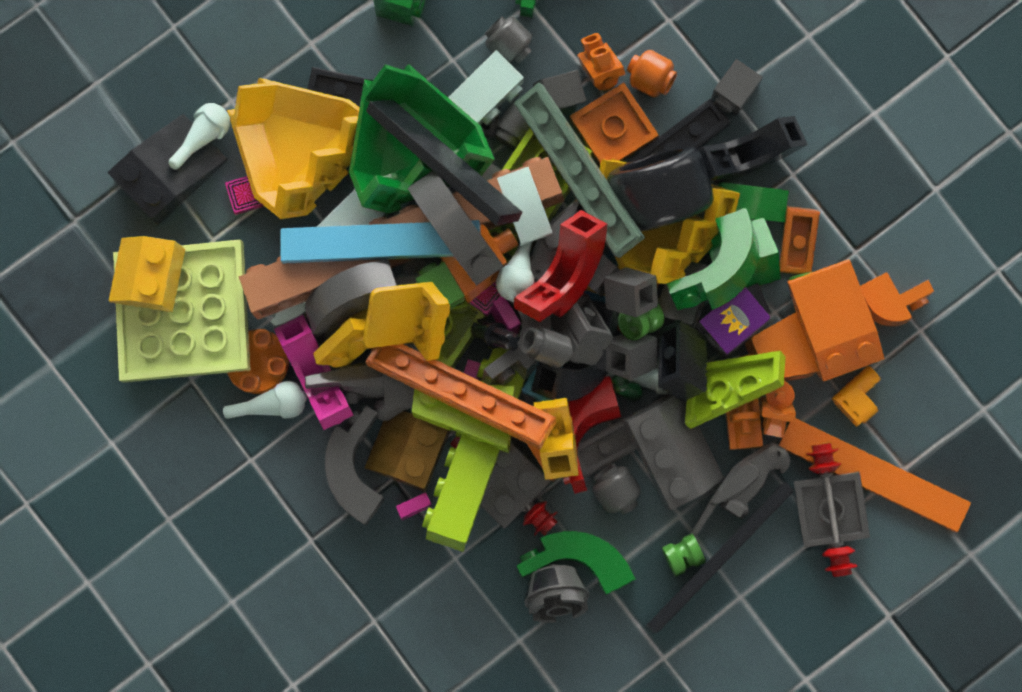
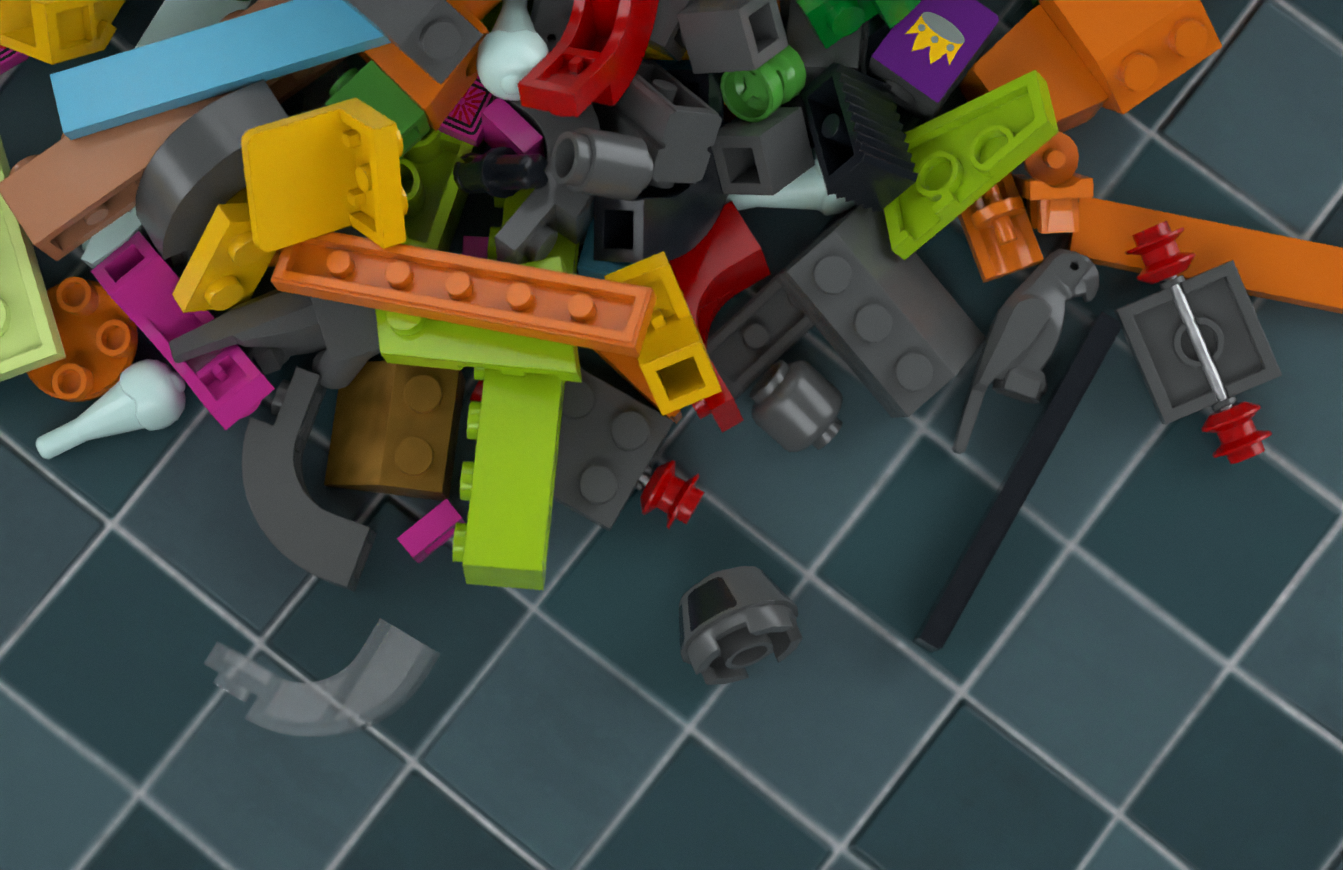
camera: 15 degrees left, 0 degrees up
green arch [516,531,636,596] -> none
dark green arm [611,375,642,403] -> none
bright green wheel [662,533,706,577] -> none
light orange piece [832,366,881,427] -> none
none -> clear arch [204,618,440,738]

